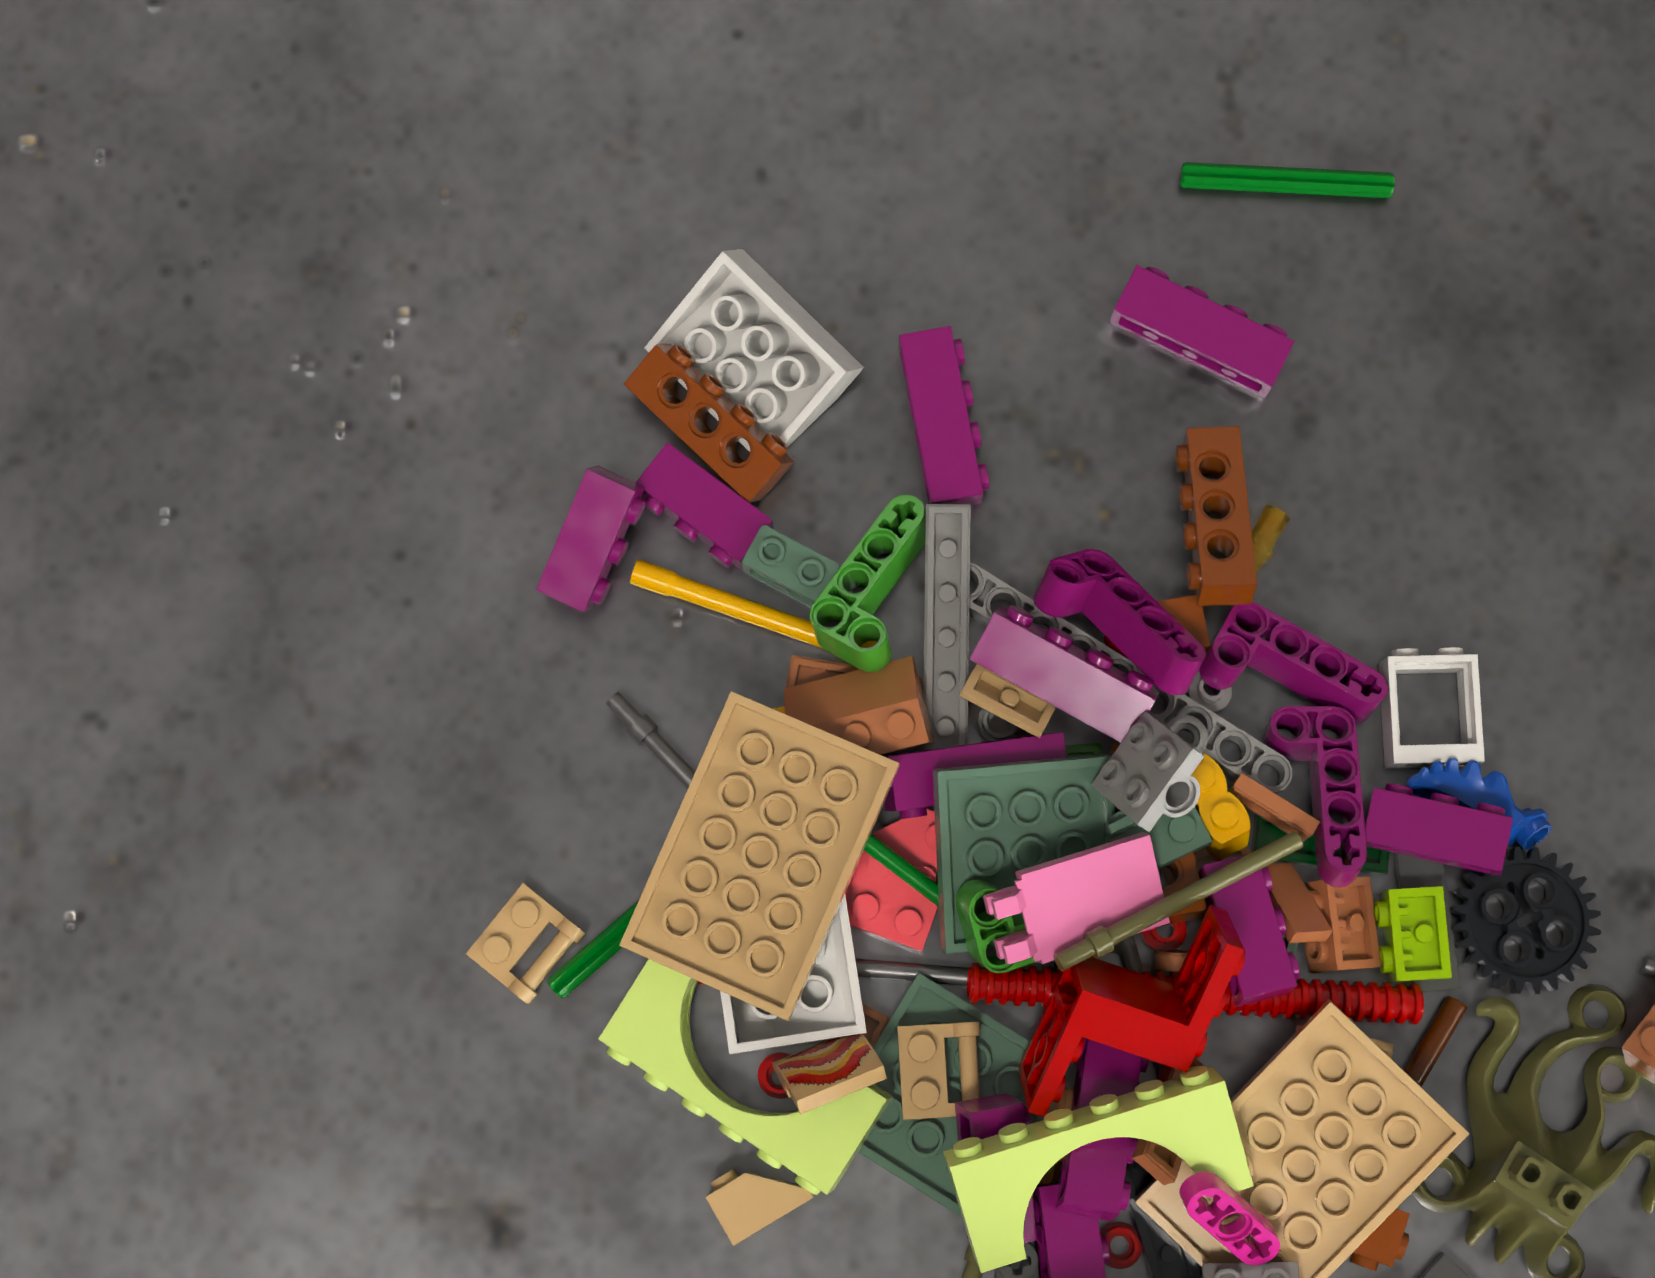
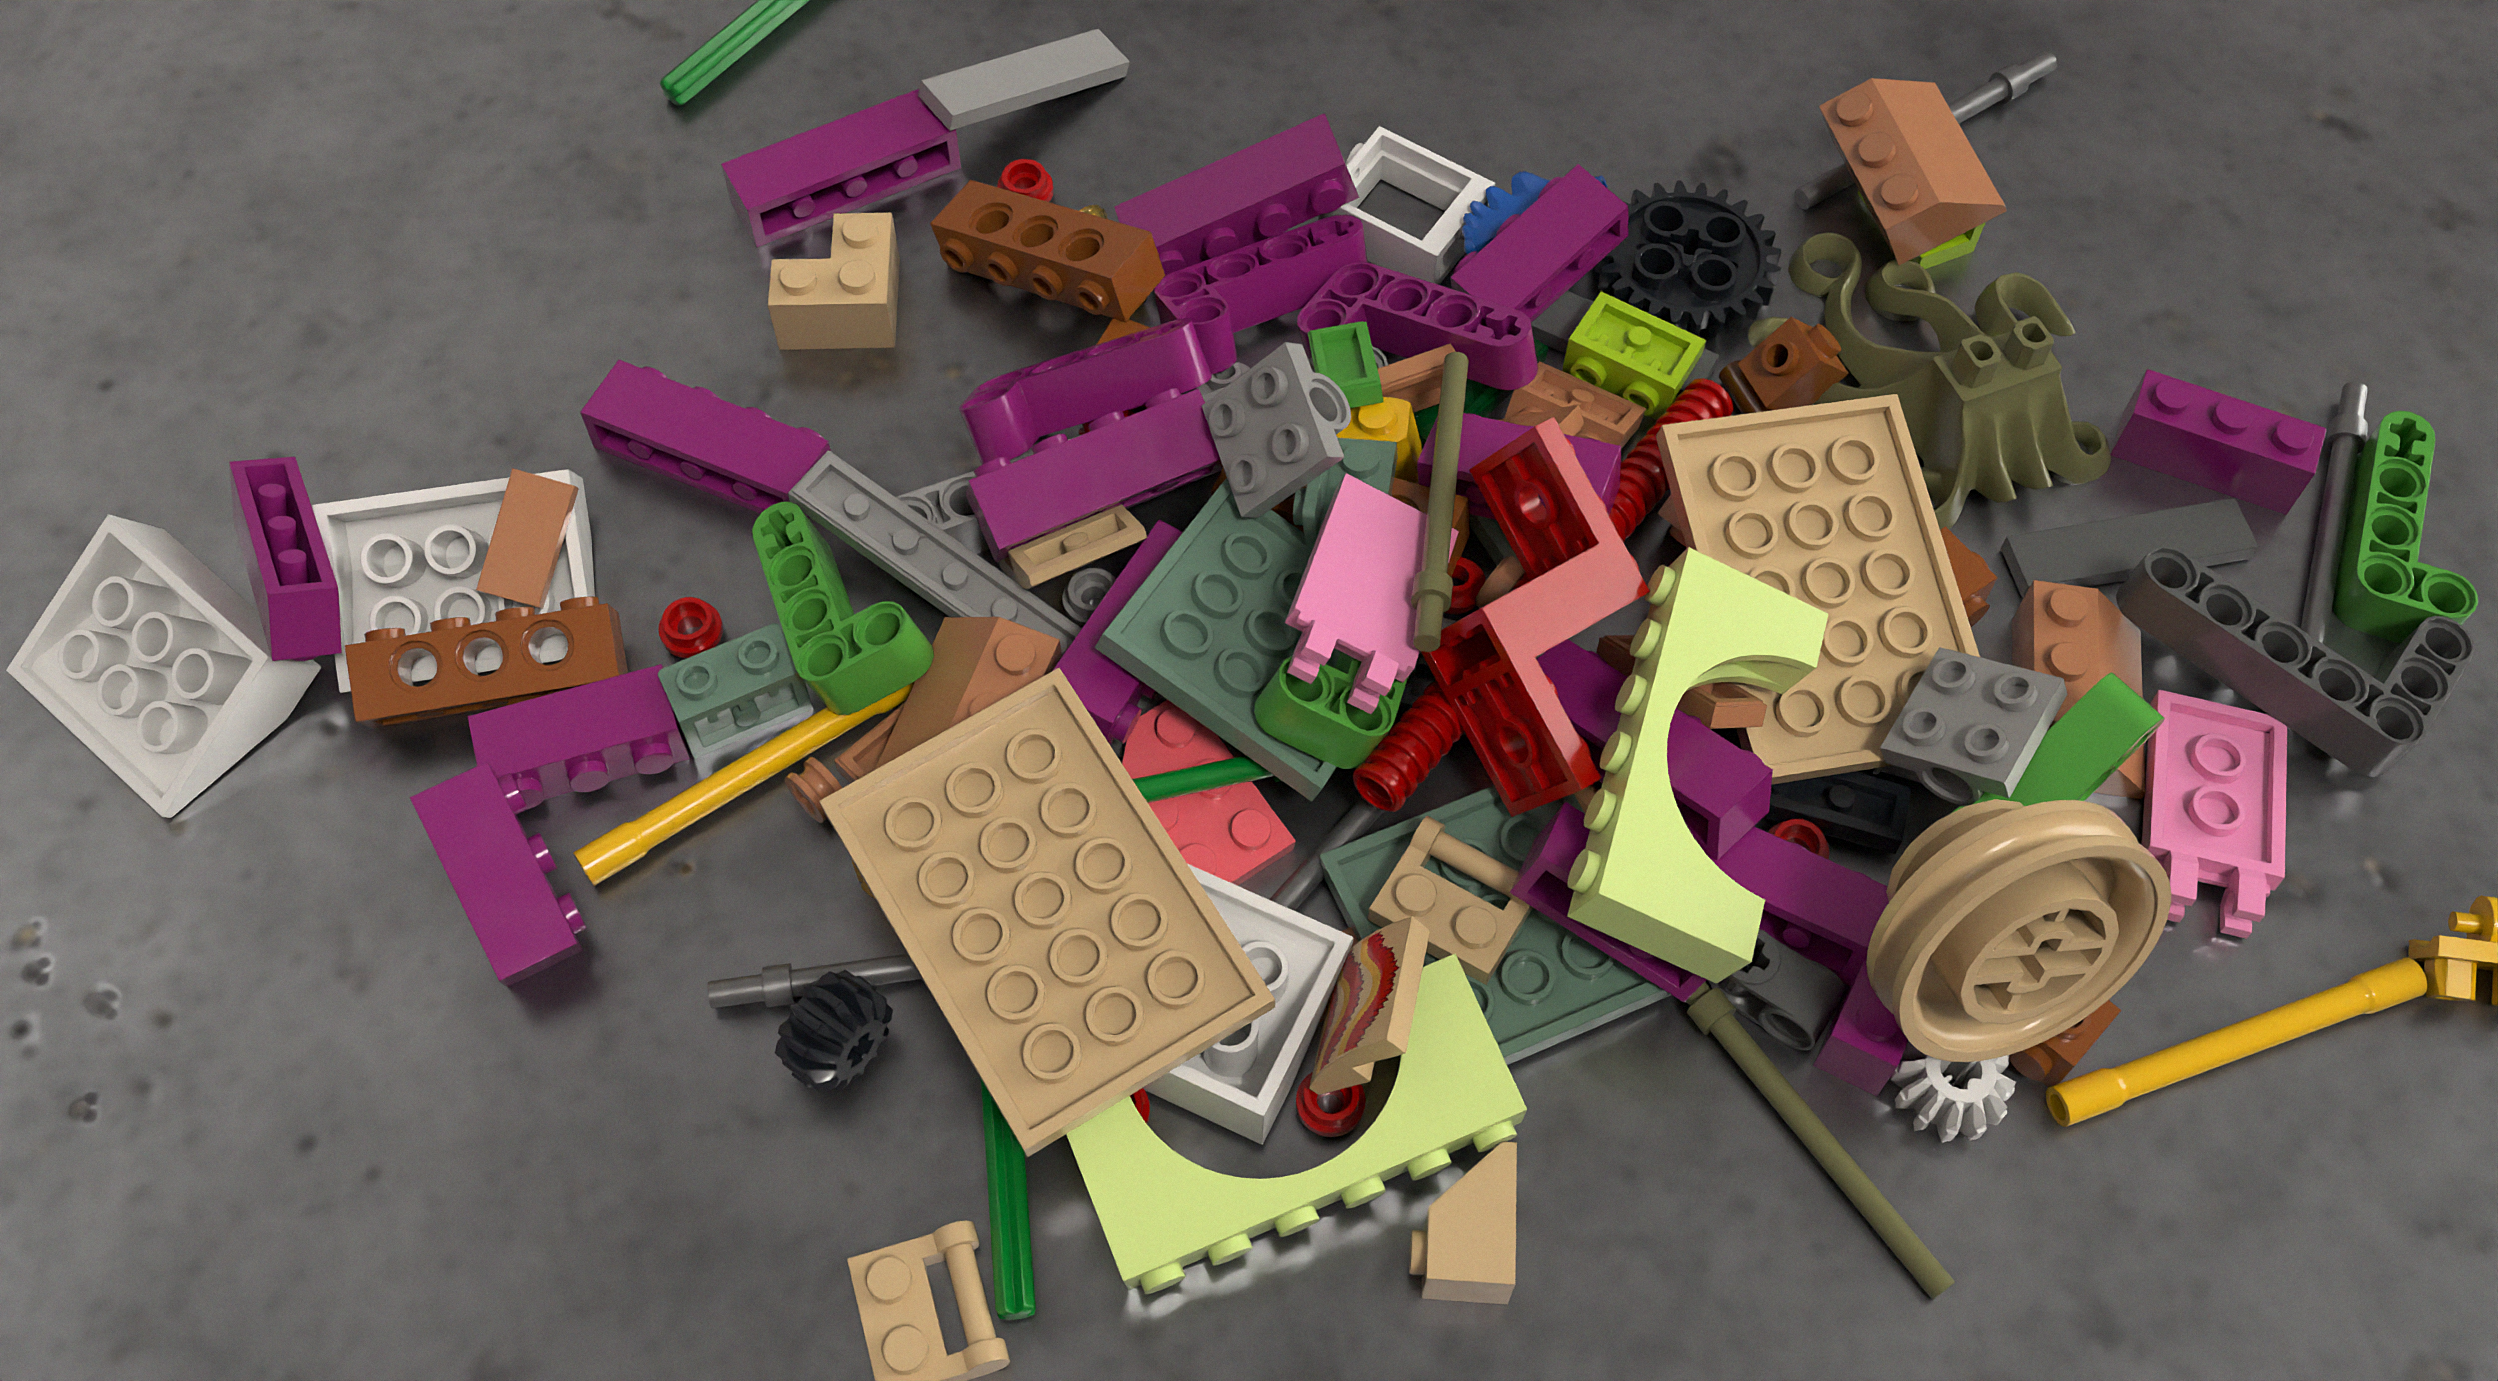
camera: 60 degrees left, 20 degrees down
dark pink beam [1179,1171,1280,1266] -> none
none -> white slope [6,514,321,818]
none -> magenta brick [229,456,342,661]
none -> nougat tile [476,468,579,609]
none -> red plate [658,597,723,658]
none -> tan brick [768,213,900,350]
none -> black gear [775,970,893,1094]
none -> nougat bush [784,757,842,823]
none -> light grey tile [918,29,1130,131]
none -> red plate [997,159,1054,202]
none -> magenta brick [1114,113,1360,275]
none -> bright green tile [1308,321,1384,408]
none -> dark orange brick [1737,317,1849,410]

